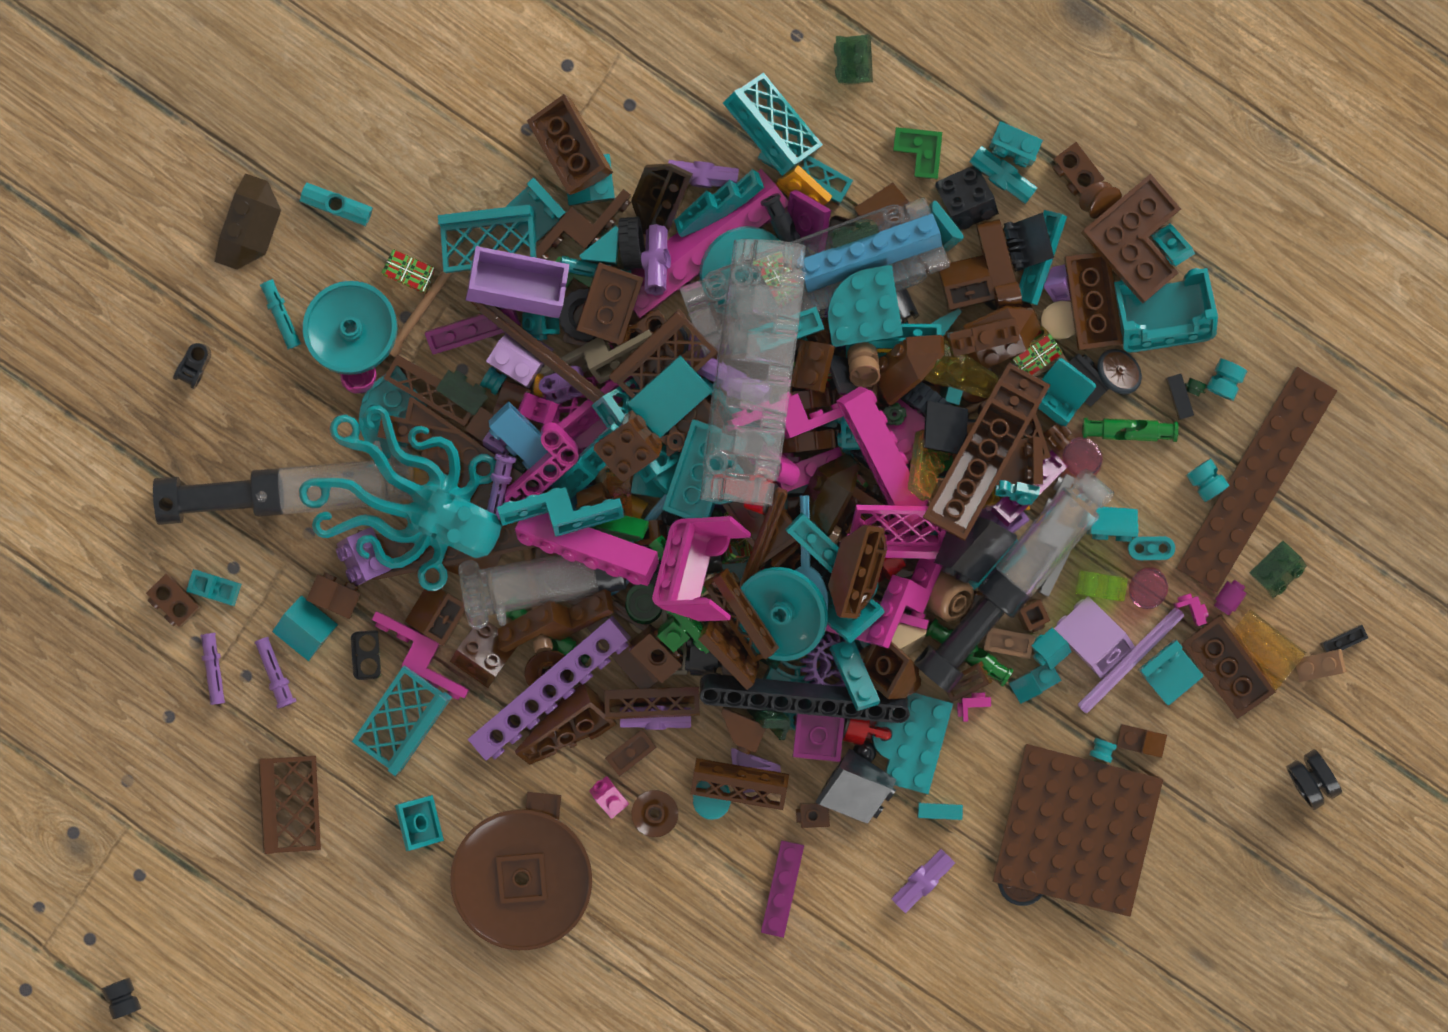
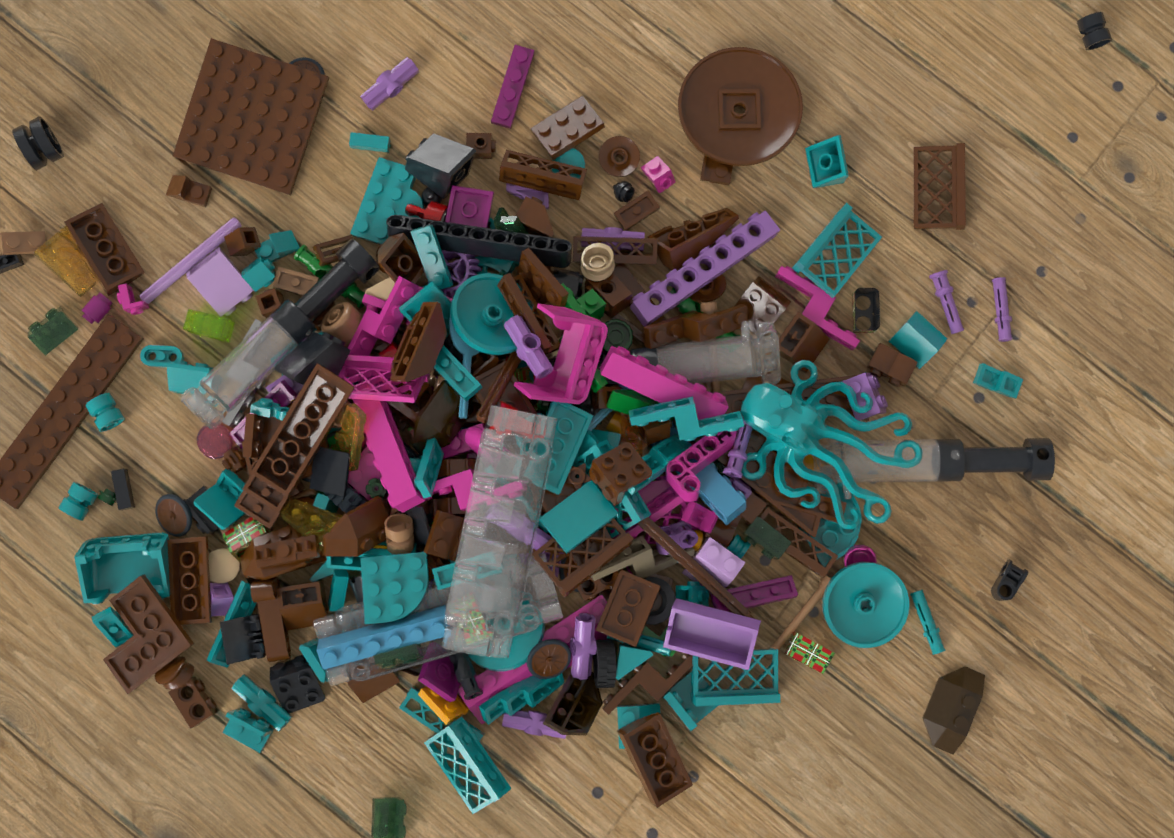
camera: 170 degrees left, 5 degrees down
reddish brown brick [146,573,202,627] -> none
teal piece [299,182,373,226] -> none
green plate [893,127,943,180] -> none
dark pink bracket [957,692,991,722] -> none
green piece [1082,418,1178,442] -> none
teal wheel [1089,737,1117,763] -> none
clear pink piece [1129,567,1169,609] -> none
teal bracket [1138,640,1203,705] -> none
none -> reddish brown brick [224,227,261,257]
none -> teal piece [328,570,349,611]
none -> teal plate [414,438,444,498]
none -> medium lavender piece [504,315,554,379]
none -> reddish brown wheel [527,639,571,679]
none -> plate [531,96,605,160]
none -> tan piece [581,243,615,281]
none -> black plate [613,181,635,202]

